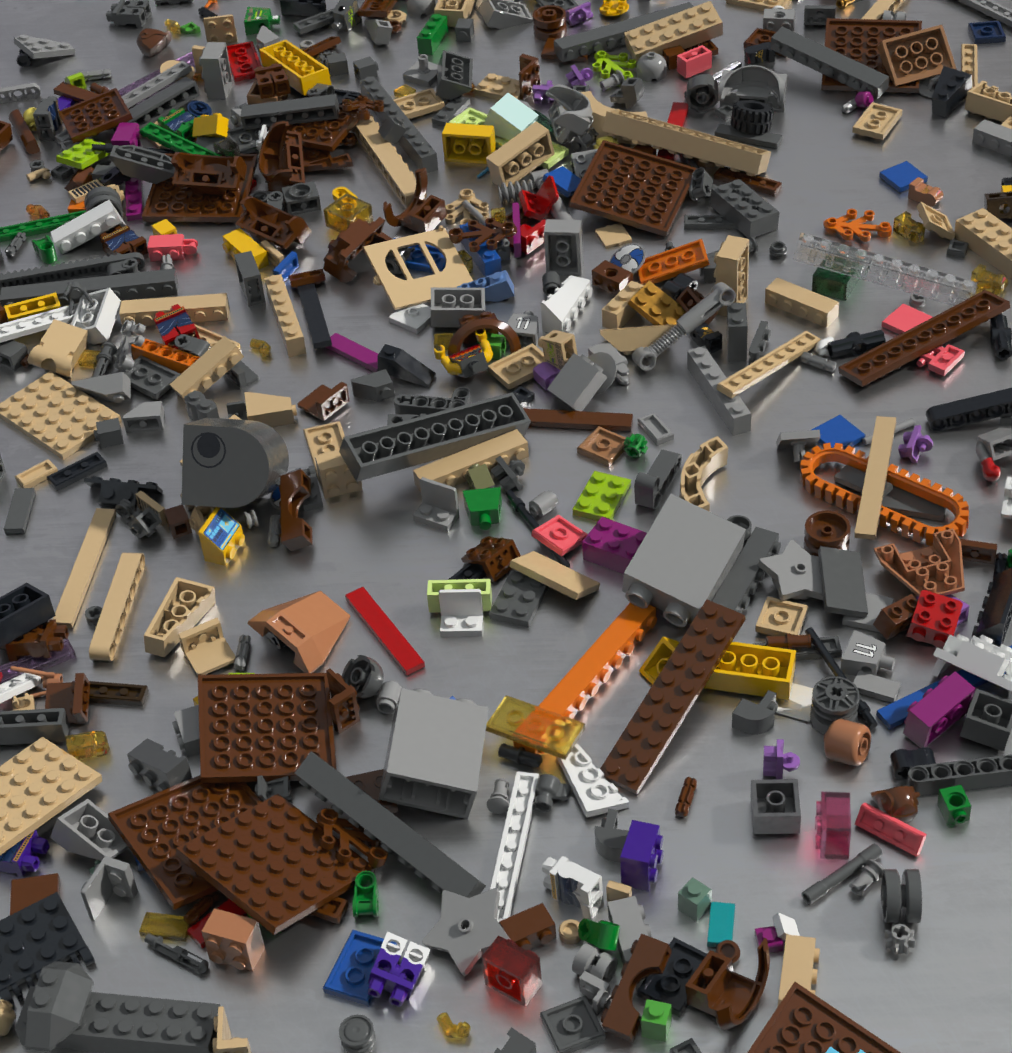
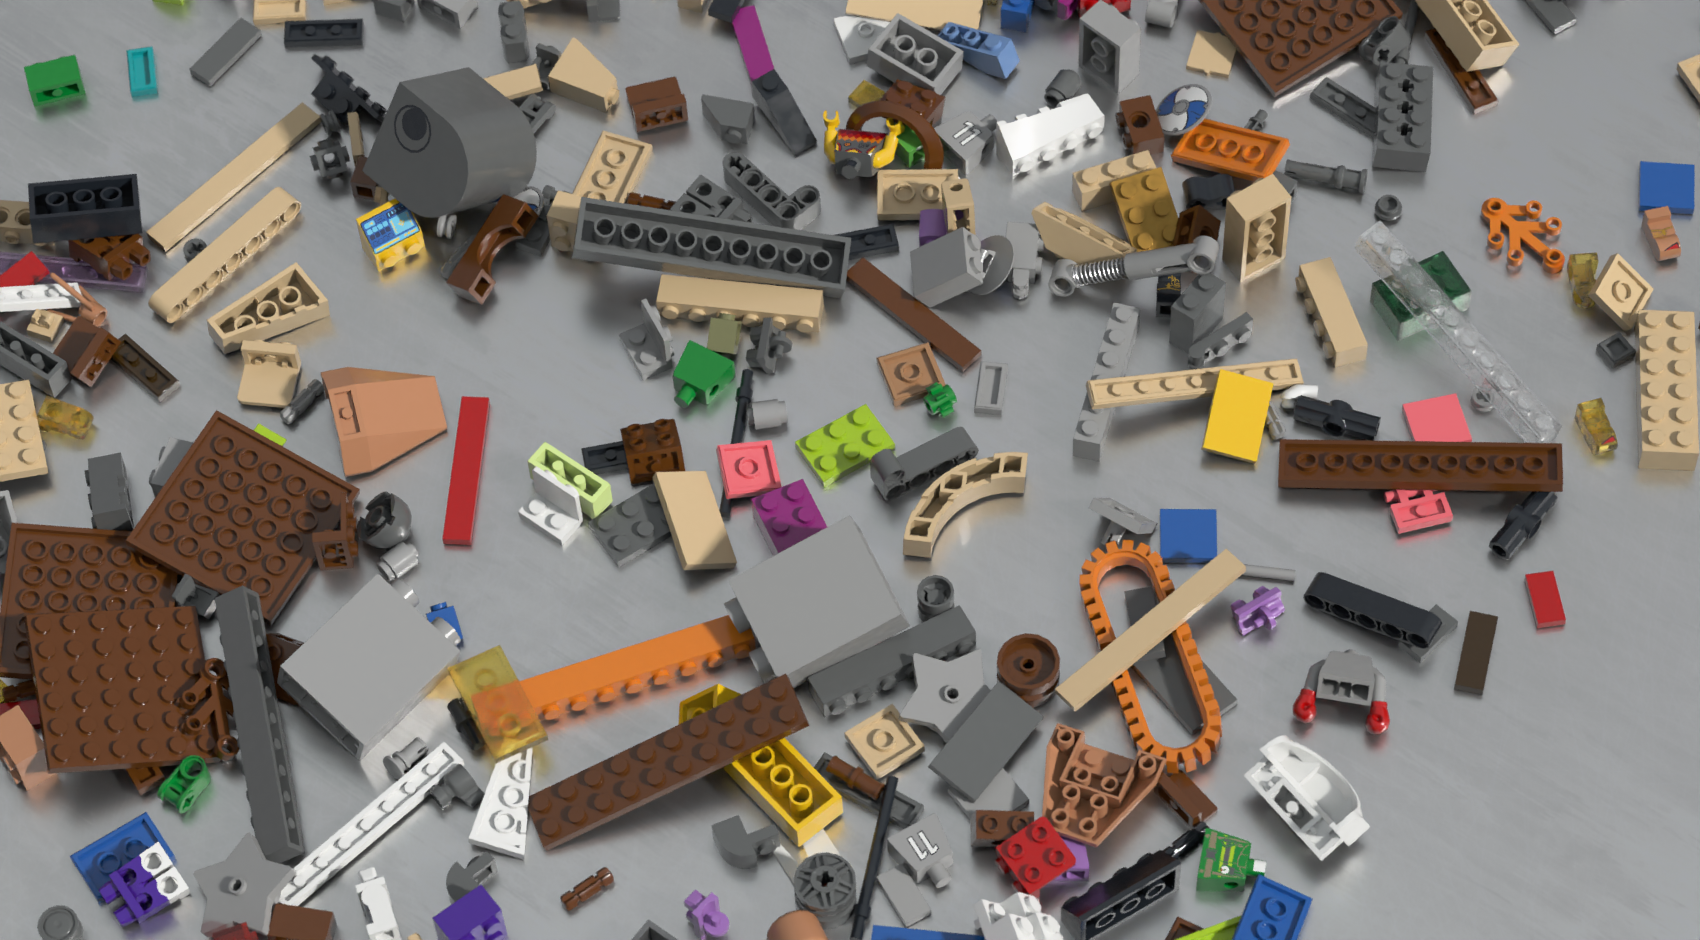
camera: 35 degrees right, 15 degrees up
none -> yellow tile [1201,369,1274,464]

